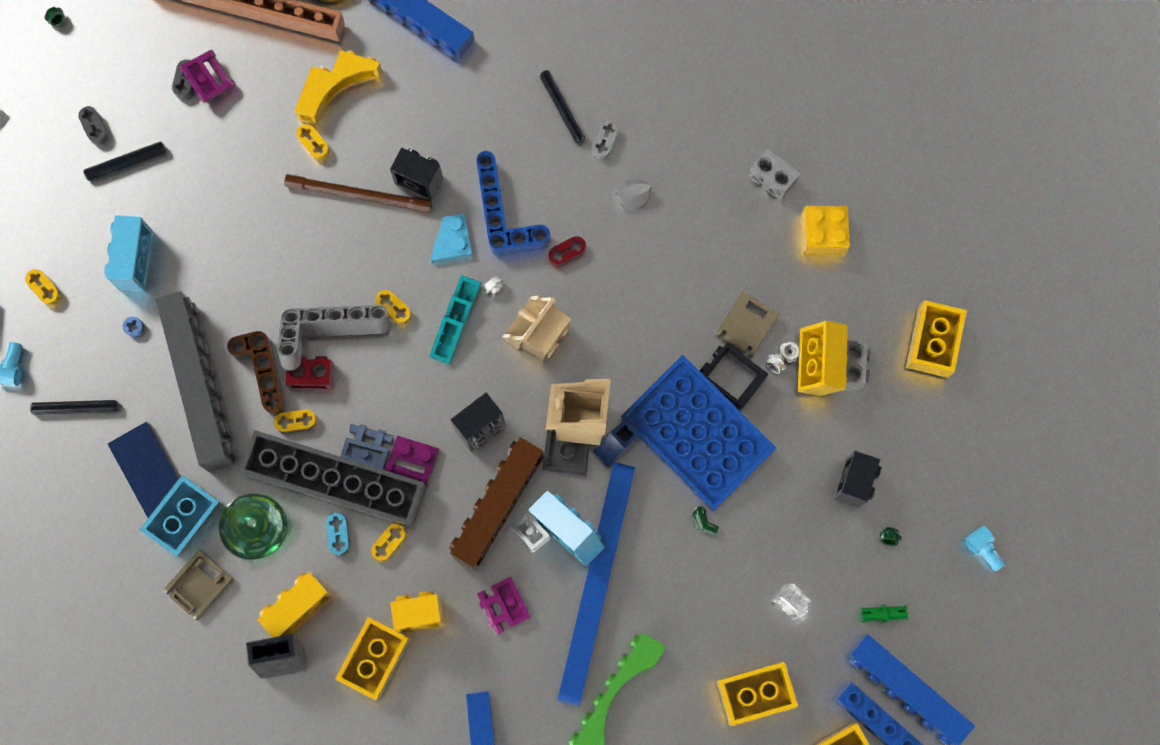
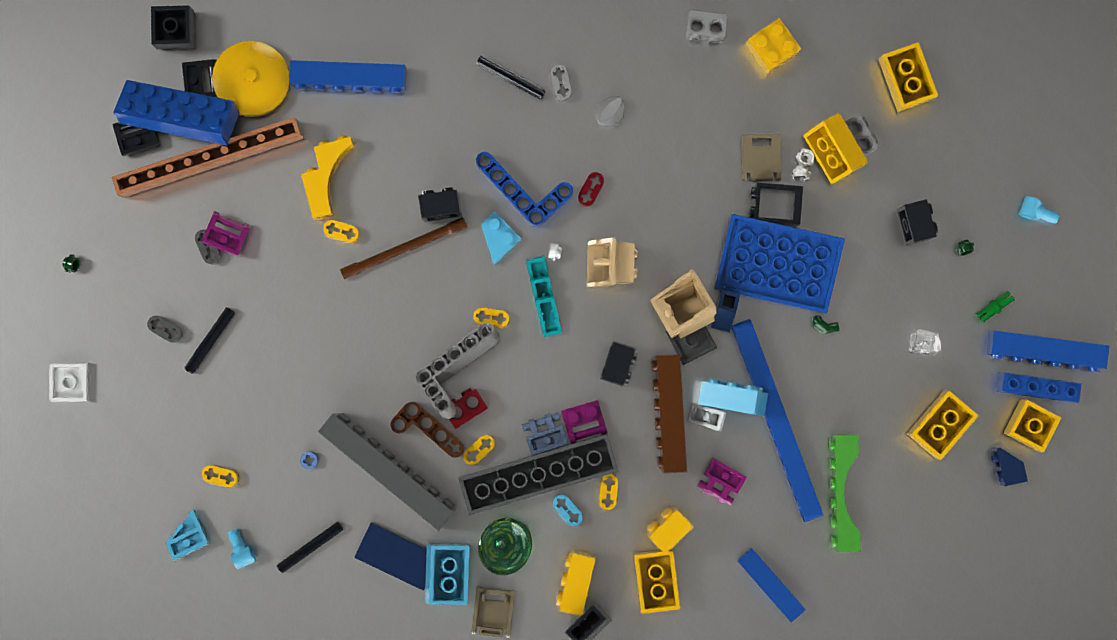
camera: 25 degrees left, 10 degrees up
medium azure brick [104,215,153,292] -> none

